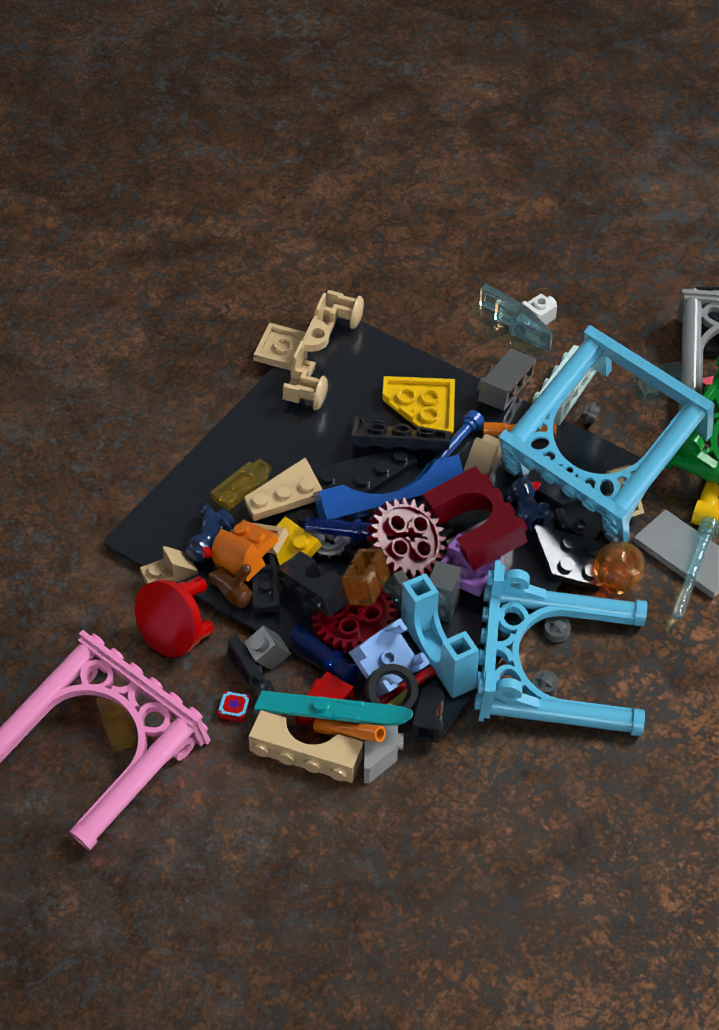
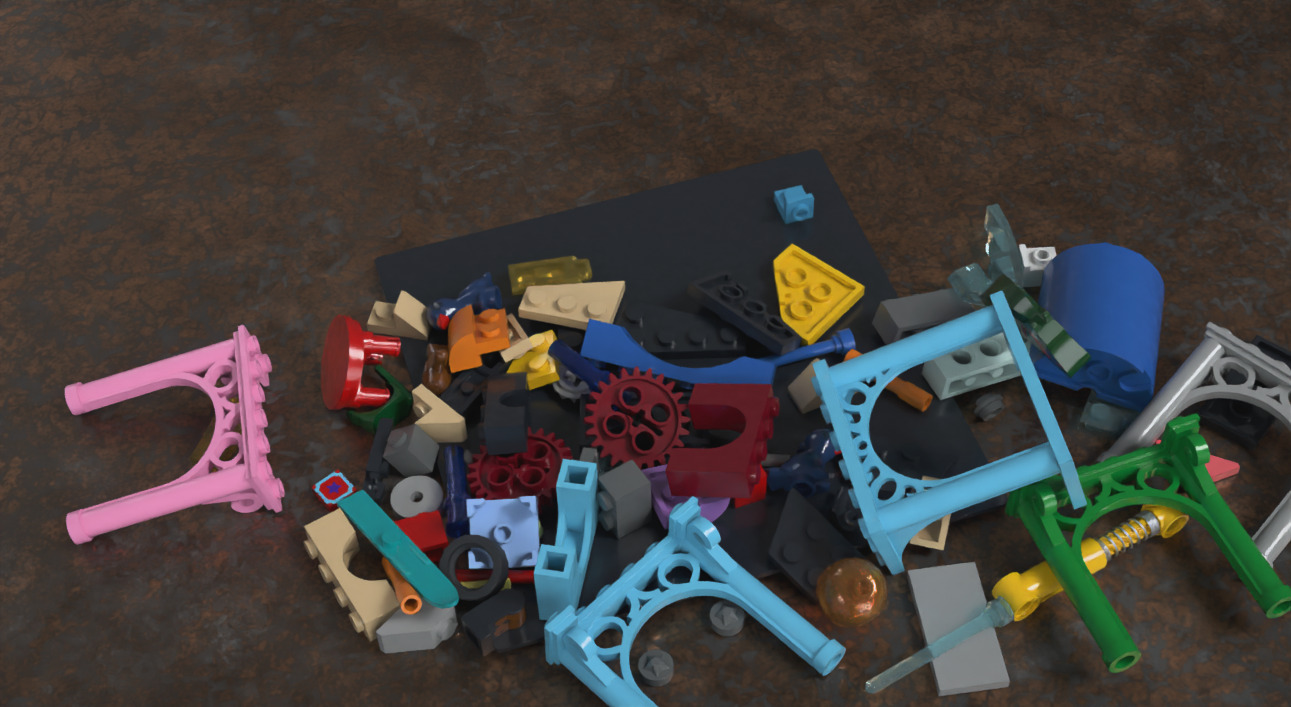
camera: 40 degrees right, 0 degrees up
tan piece [254,290,364,410] -> none
clear orange piece [342,548,390,606] -> none
none -> dark green helmet [346,364,413,434]
none -> light grey piece [390,475,444,520]
none -> tan slope [412,384,468,443]
none -> dark azure bracket [773,185,814,224]
none -> clear light blue wing [947,263,993,307]
none -> dark green animal [980,274,1092,378]
none -> blue cylinder [1029,242,1165,412]

